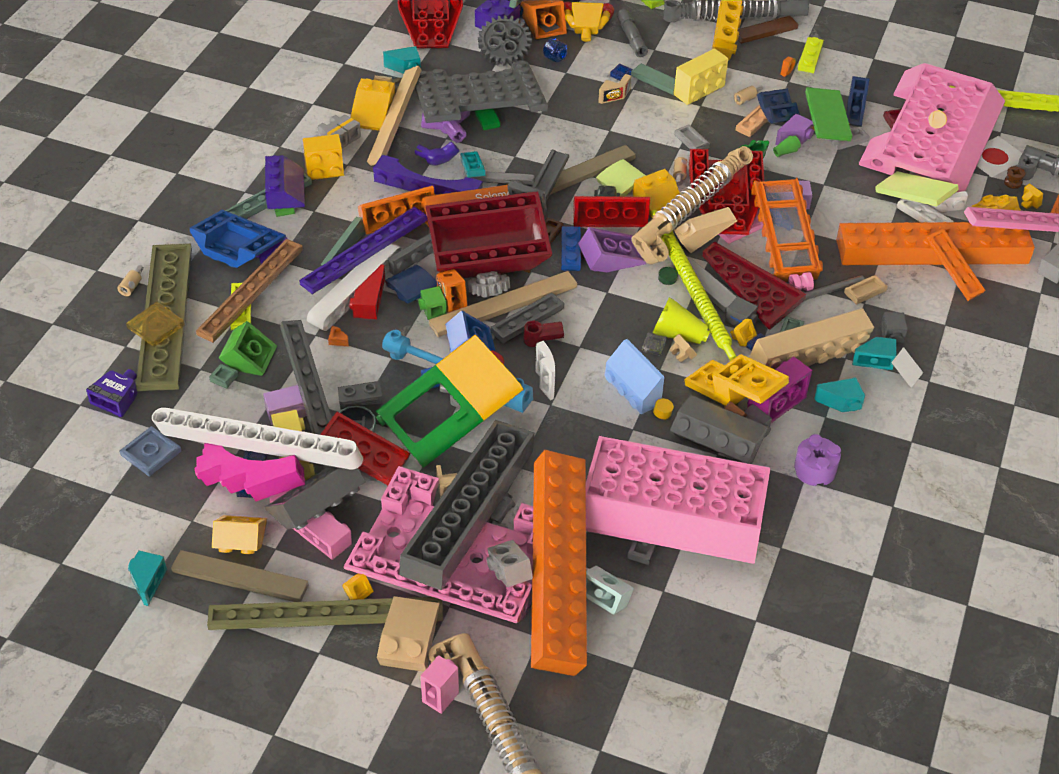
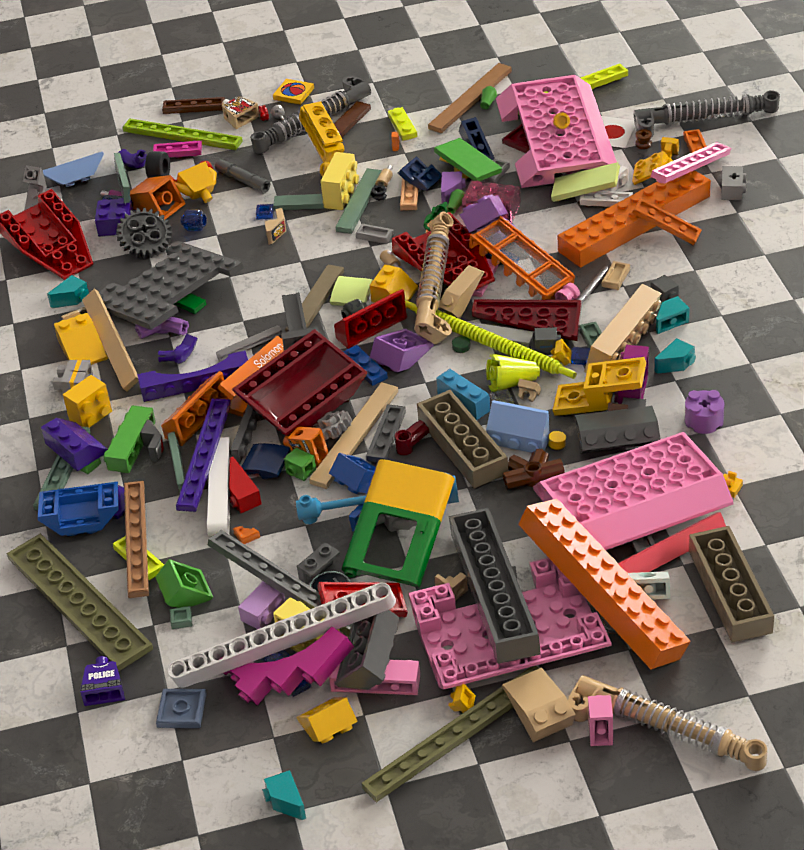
camera: 30 degrees left, 5 degrees down
tan piece [117,265,144,296] -> none
clear yellow tile [126,302,185,347] -> none
dark tan tile [171,550,309,602] -> none
teal tile [460,151,486,177] -> none
light grey brick [486,540,533,587] -> none
white slope [536,341,555,401] -> none
white sticker [891,347,923,388] -> none
none -> bright green brick [104,405,156,473]
none -> dark grey slope [140,420,165,462]
none -> sand green tile [335,168,382,234]
none -> black bush [372,185,387,201]
none -> dark tan brick [417,390,508,488]
none -> medium nougat tile [428,63,512,133]
none -> dark azure arch [436,369,490,420]
none -> medium lavender brick [459,194,508,233]
none -> clear pink brick [462,181,521,223]
none -> bright green cone [480,86,497,109]
none -> reddish brown piece [503,449,565,489]
none -> coral tile [618,512,726,573]
none -> dark tan brick [689,526,774,643]
none -> yellow tile [723,471,743,498]

